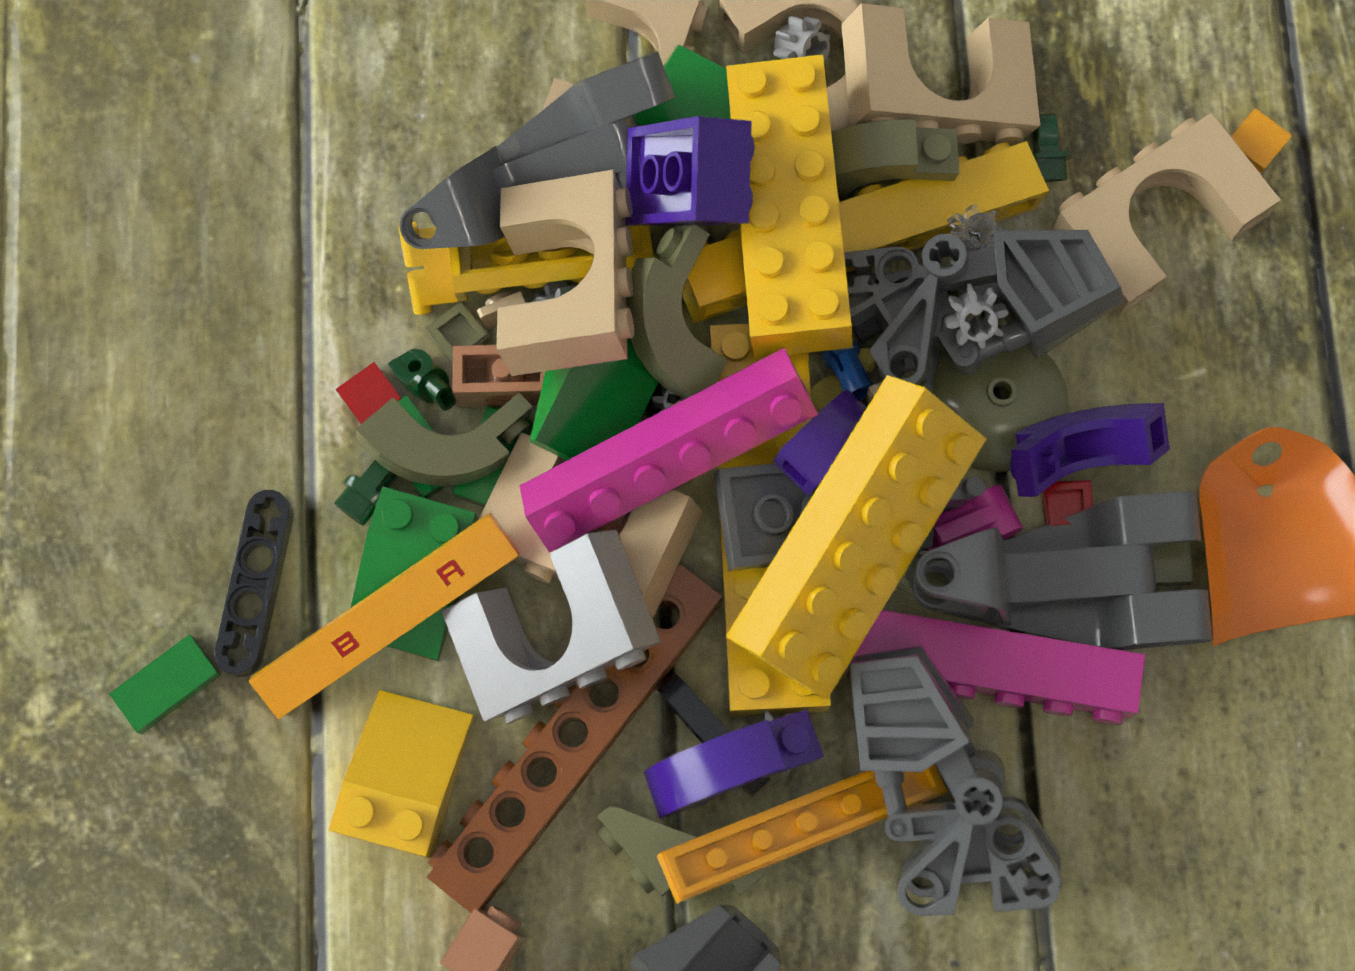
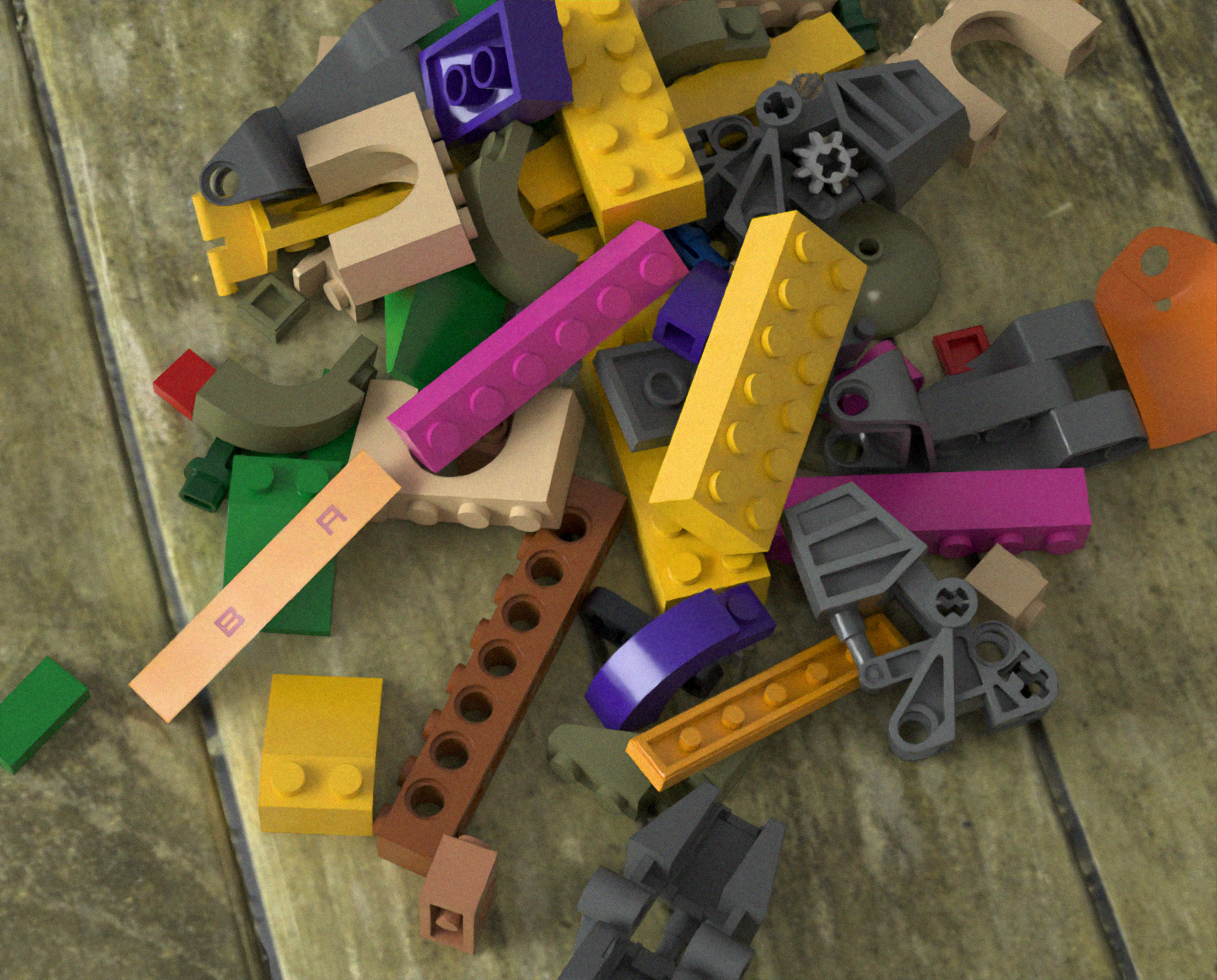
camera: 20 degrees left, 15 degrees down
black beam [215,490,294,677] -> none
dark green piece [387,349,456,411] -> none
arch [441,530,661,724] -> none
nougat brick [453,345,545,408] -> none
dark purple arch [1010,403,1170,497] -> none
none -> tan brick [964,543,1049,639]

